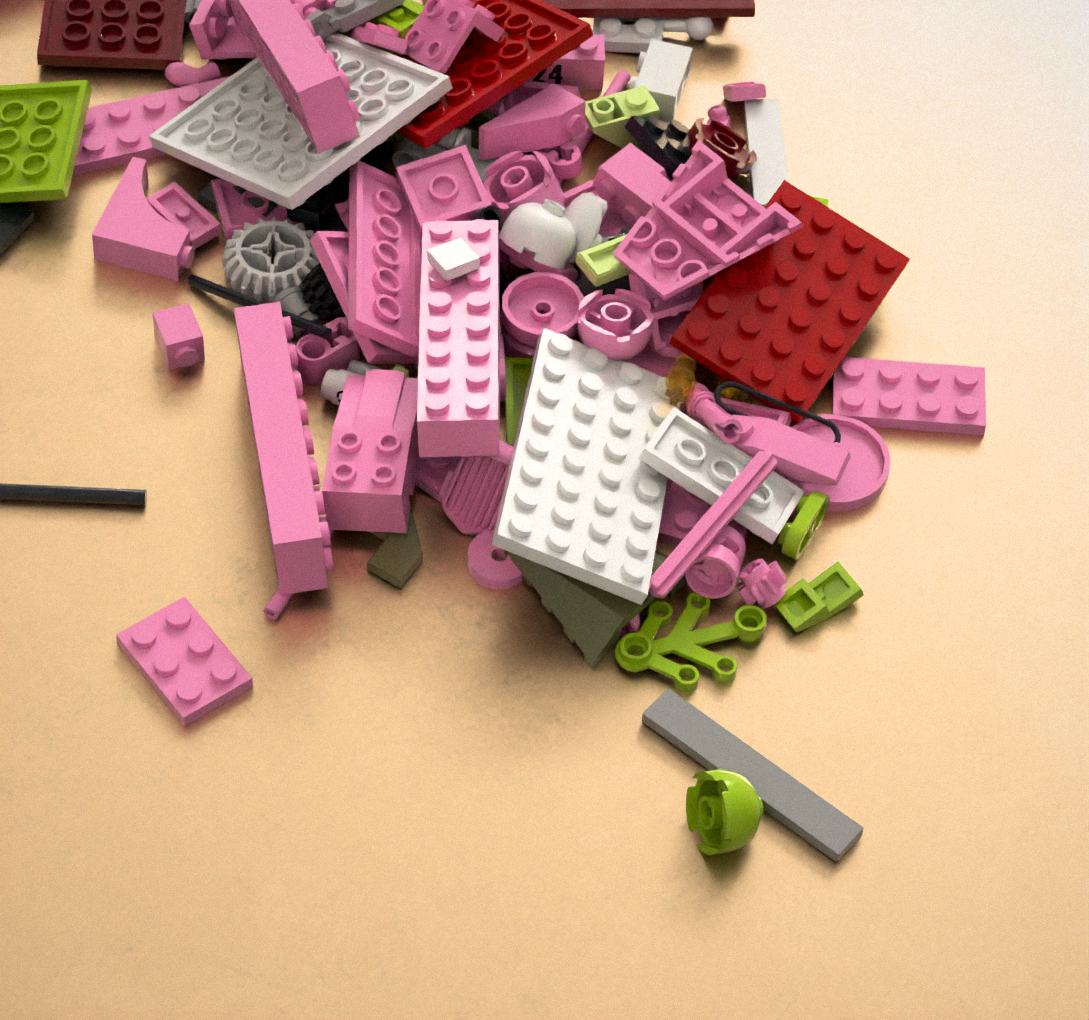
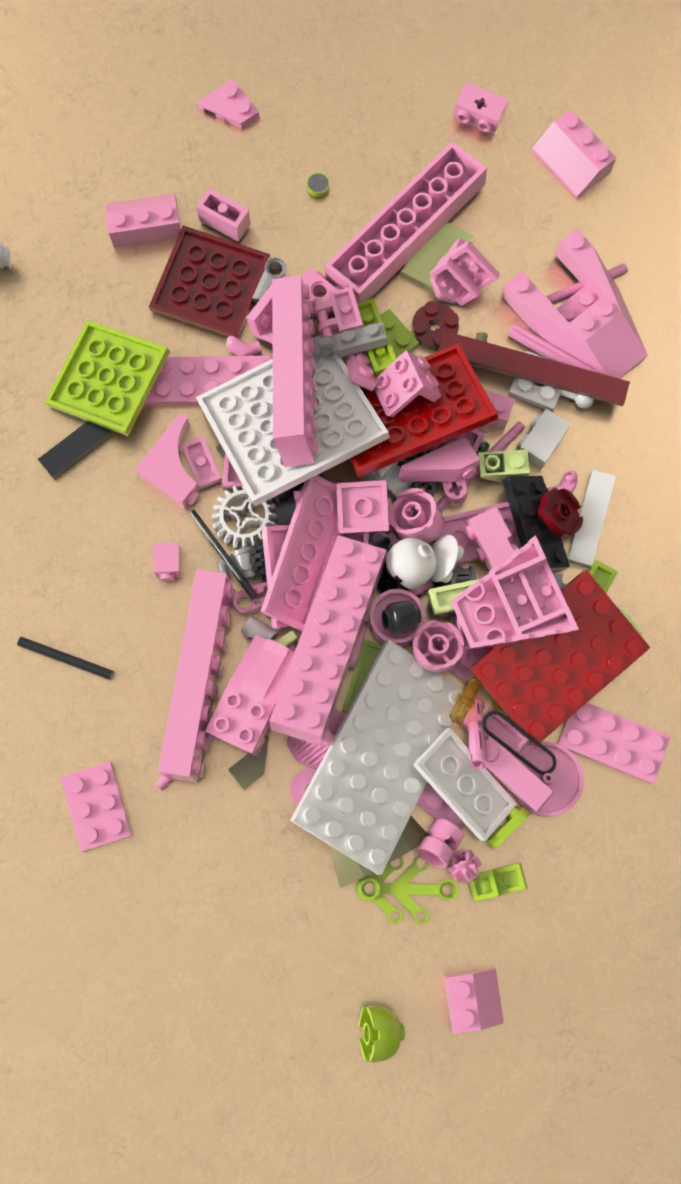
camera: 20 degrees right, 25 degrees up
white tile [427,238,480,281] -> none
light grey tile [642,688,864,862] -> none
bright pink axle [649,451,778,598] -> none
bright pink tile [723,80,767,102] -> none
none -> black head [381,600,421,635]
none -> bright pink slope [443,968,504,1034]

